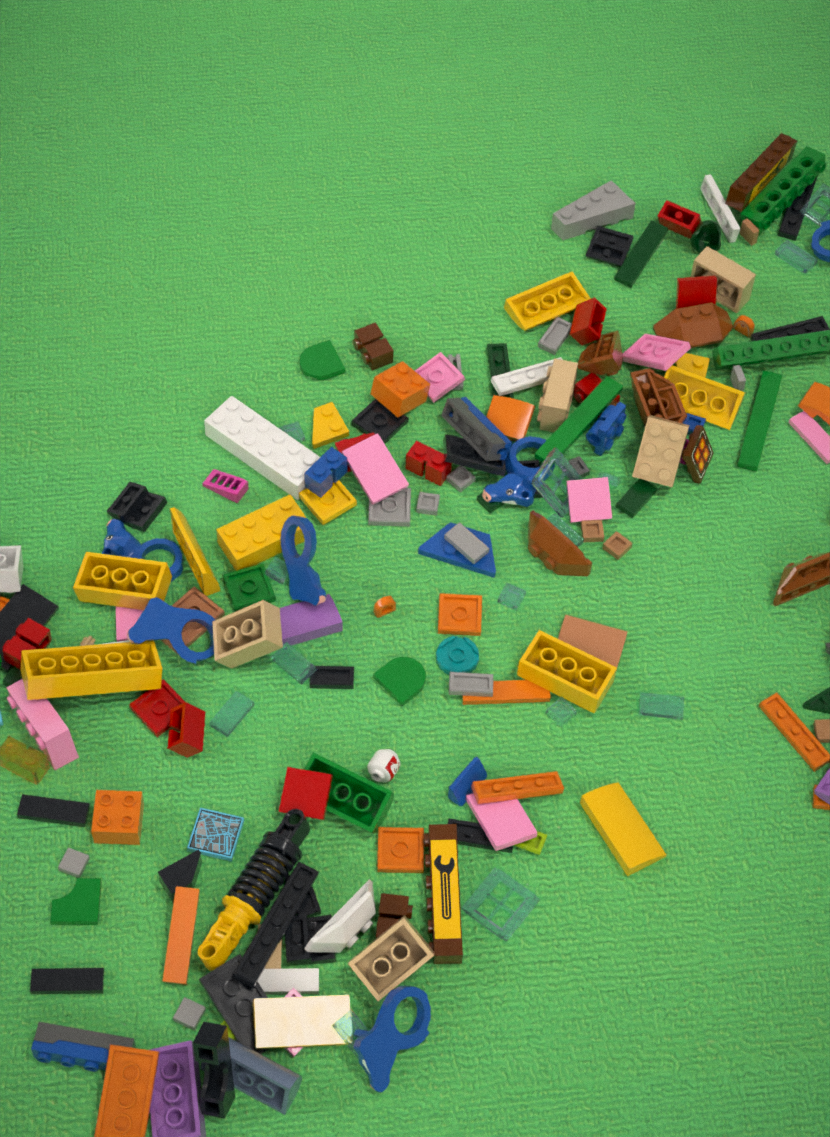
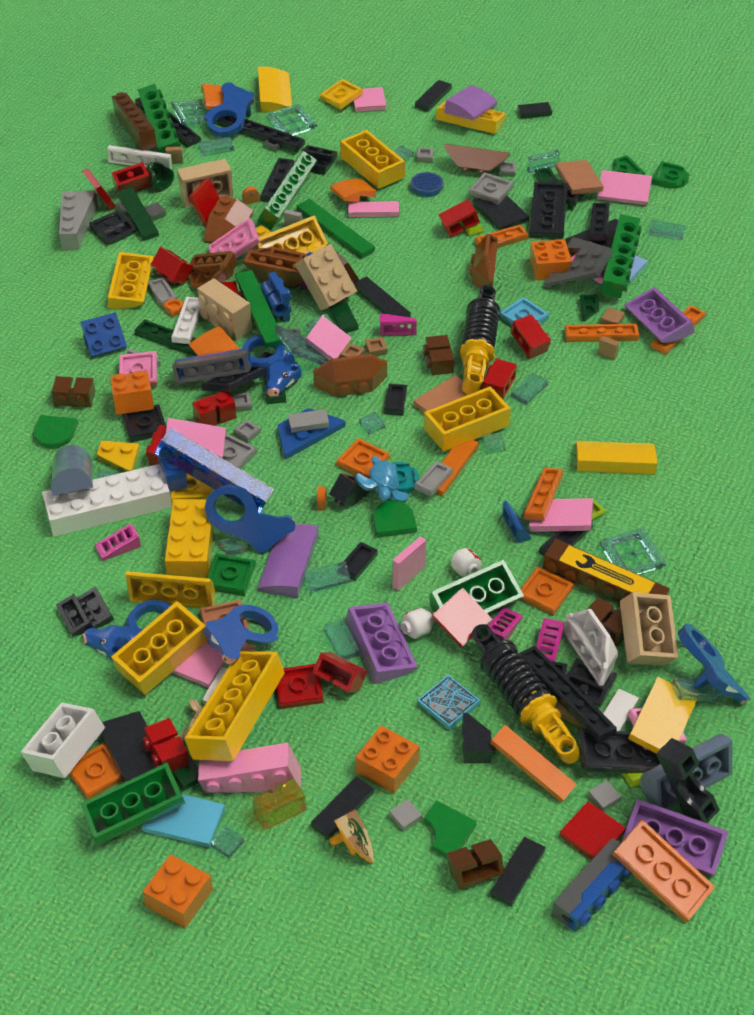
camera: 55 degrees left, 10 degrees down
tan brick [212,600,283,669] -> none
none -> sand blue brick [51,445,93,496]
none -> blue plate [80,312,127,358]
none -> red tile [82,168,116,210]
none -> flat silver tile [145,202,166,221]
none -> clear blue brick [154,428,275,513]
none -> orange tile [162,299,183,317]
none -> black slope [329,473,372,506]
none -> shield [329,809,374,864]
none -> medium lavender slope [345,603,418,683]
none -> black tile [353,276,411,318]
none -> dark azure animal [355,456,409,502]
none -> dark pink slope [380,314,417,336]
none -> black tile [385,384,407,416]
none -> bright pink tile [393,537,426,591]
none -> white head [401,608,434,639]
none -> reddish brown piece [423,335,454,375]
none -> reddish brown piece [446,839,504,889]
none -> piece [460,285,501,395]
none -> red brick [480,358,517,400]
none -> dark pink slope [484,607,523,641]
none -> medium azure tile [500,297,549,326]
none -> red brick [510,314,551,359]
none -> dark pink slope [536,618,564,662]
none -> red tile [559,801,626,860]
none -> medium nougat tile [598,336,619,360]

